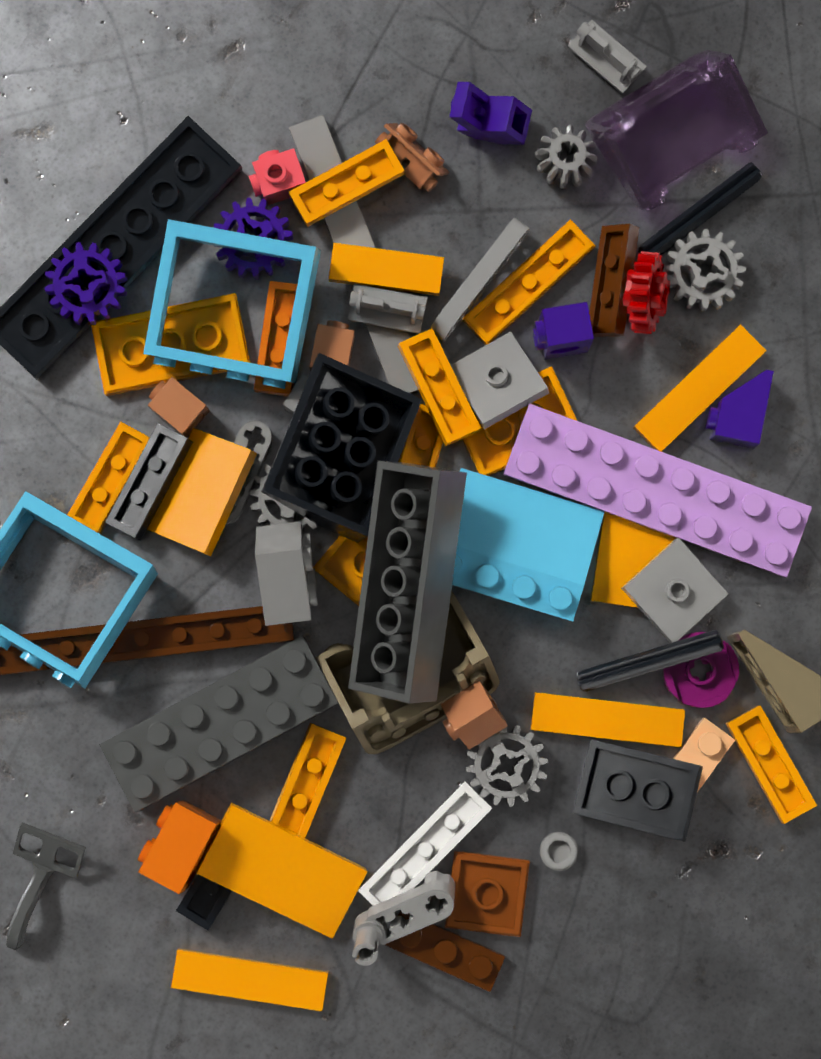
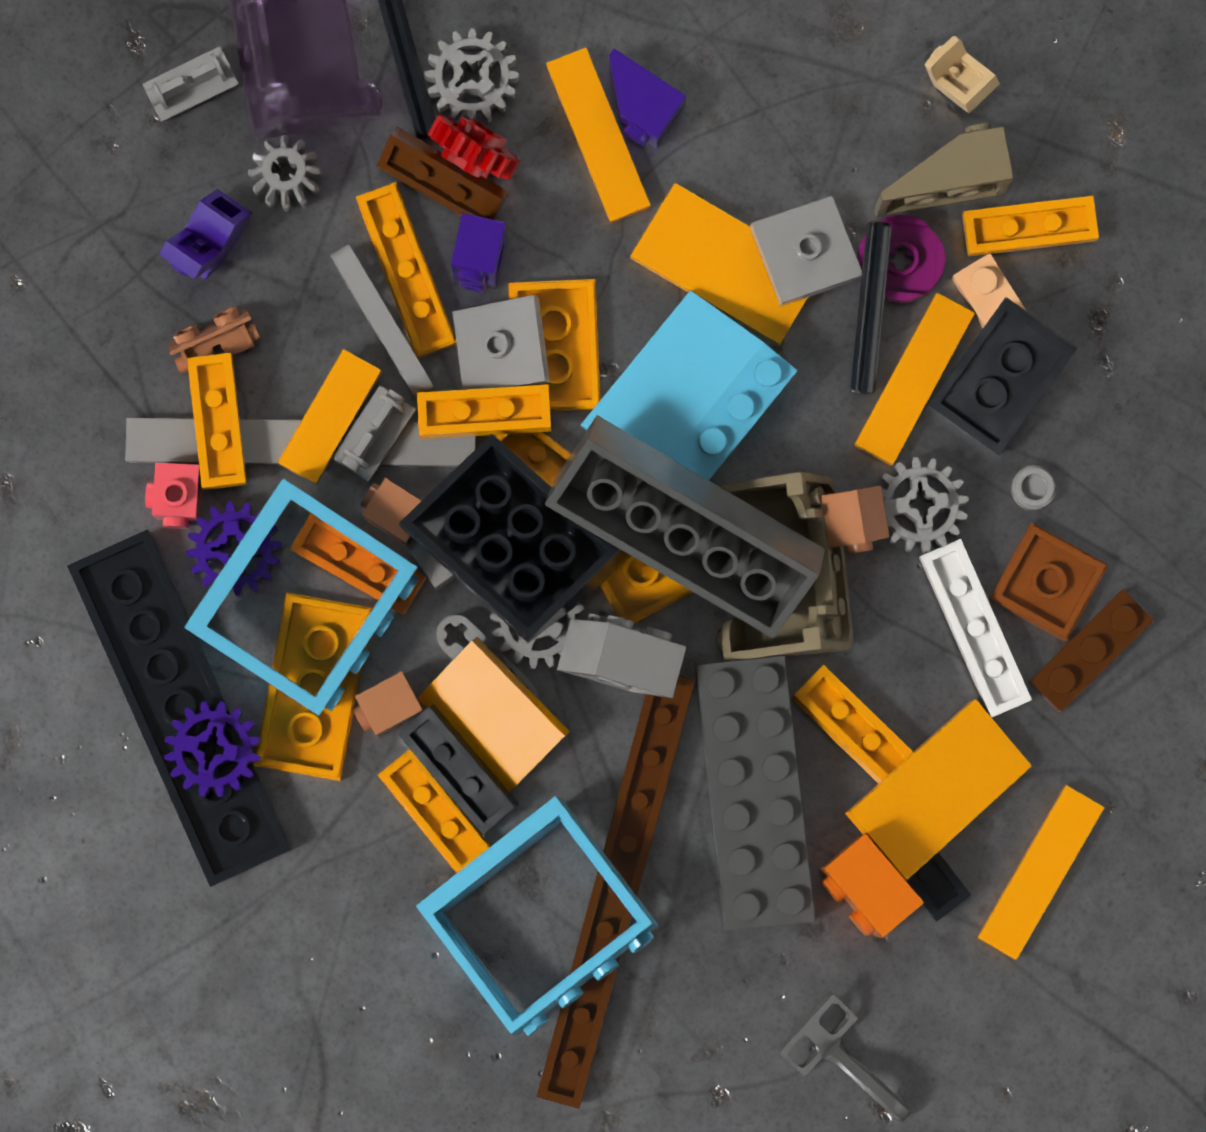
camera: 70 degrees left, 0 degrees up
light grey beam [352,871,456,966] -> none
lavender plate [503,403,812,578] -> none

